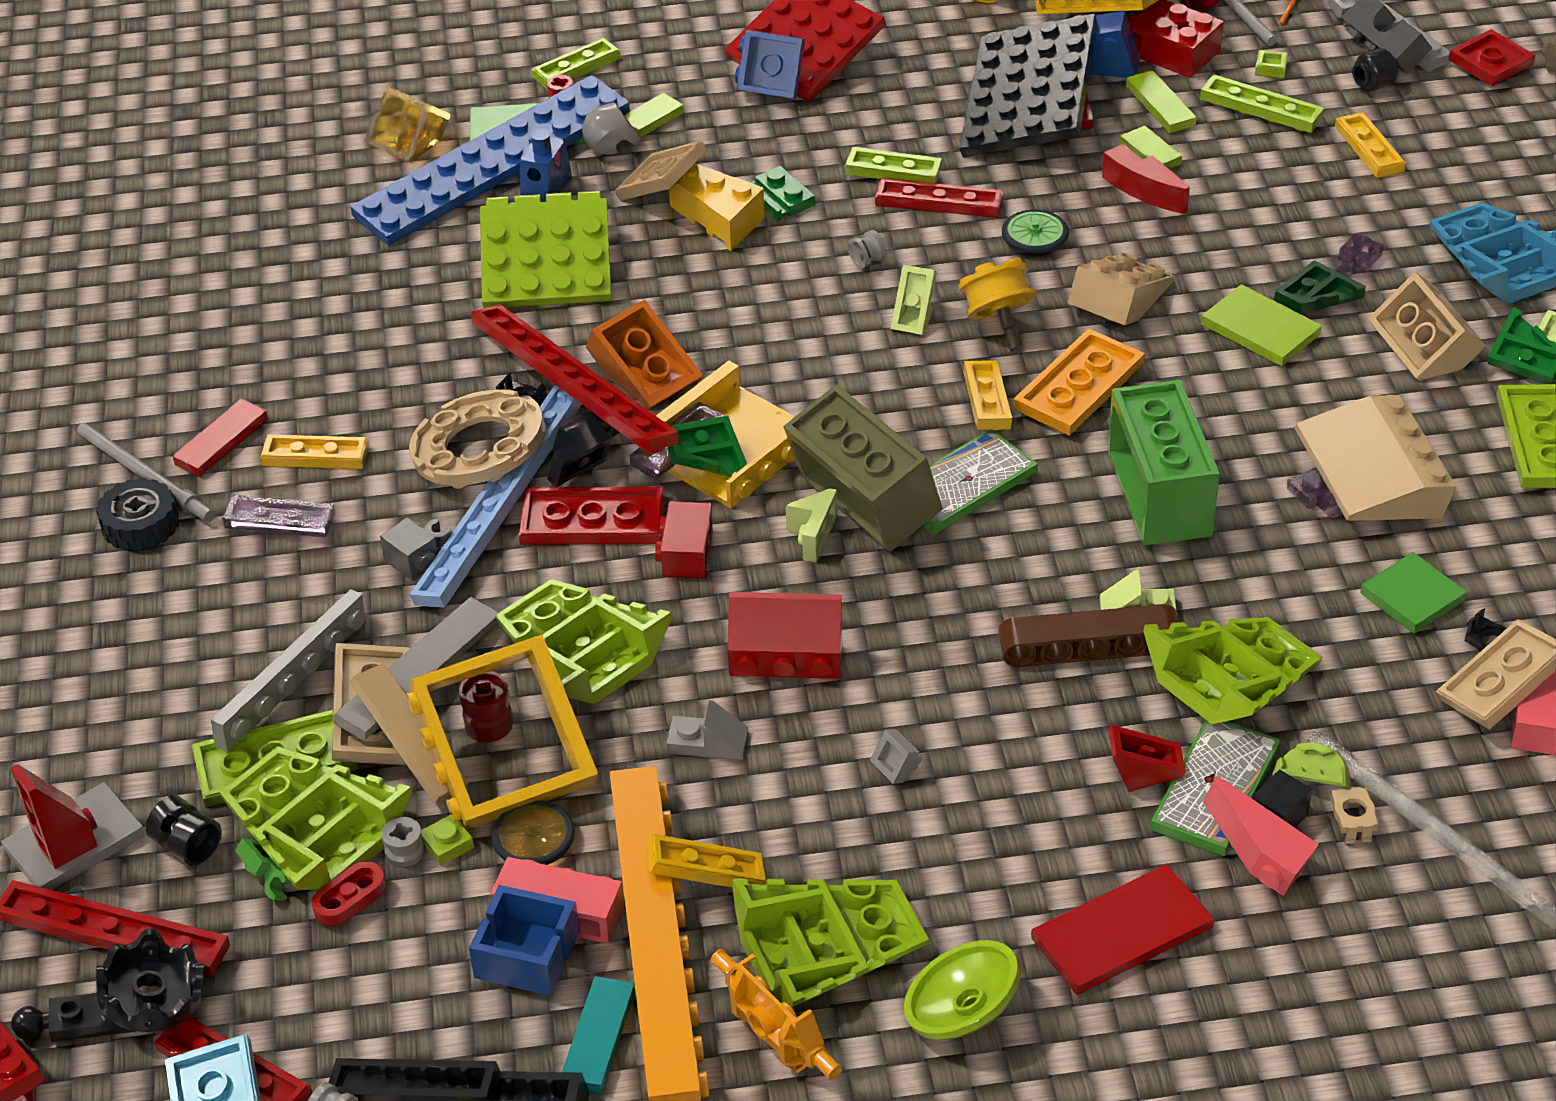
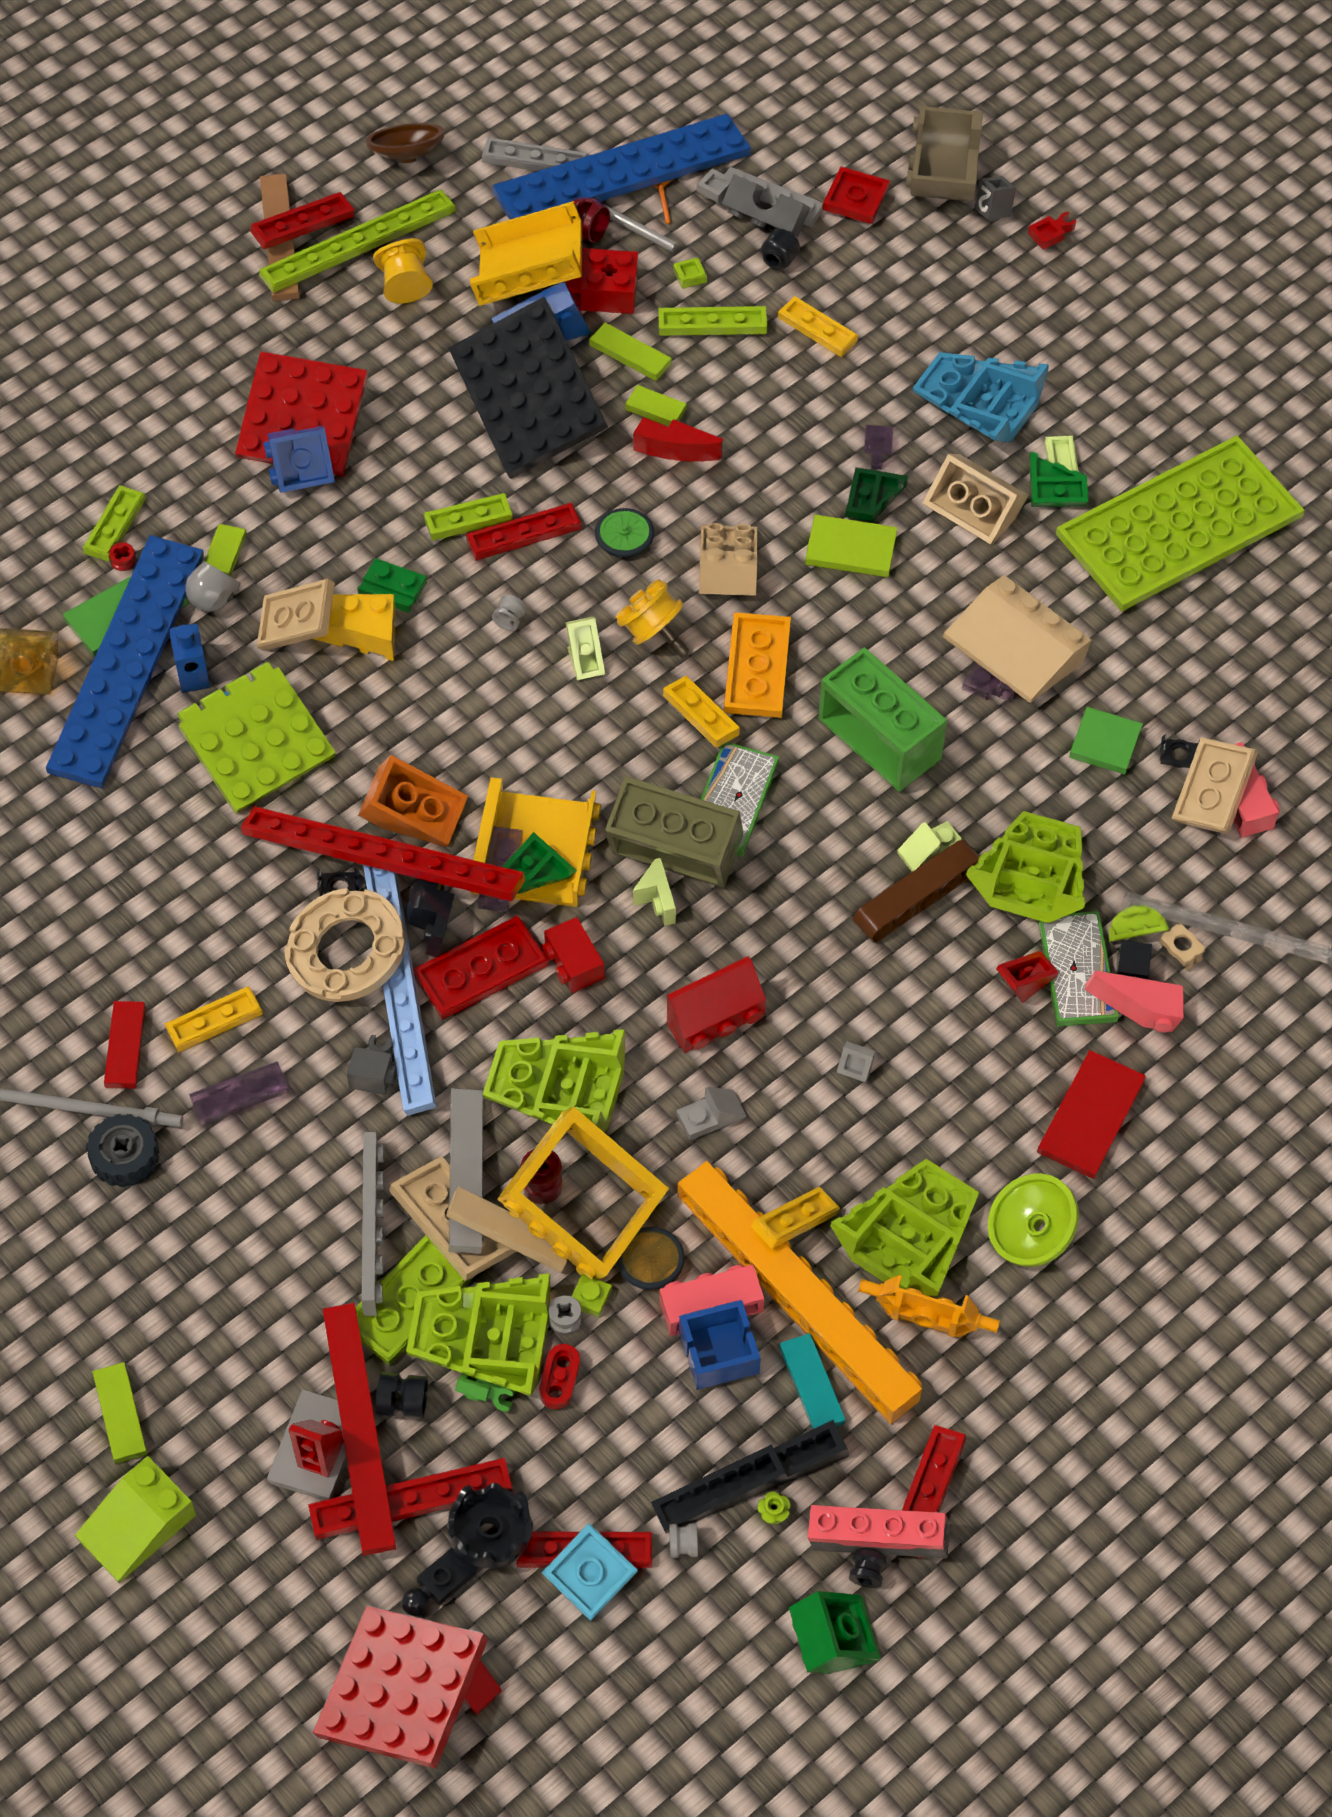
camera: 35 degrees left, 15 degrees up
none -> red tile [323,1303,396,1556]

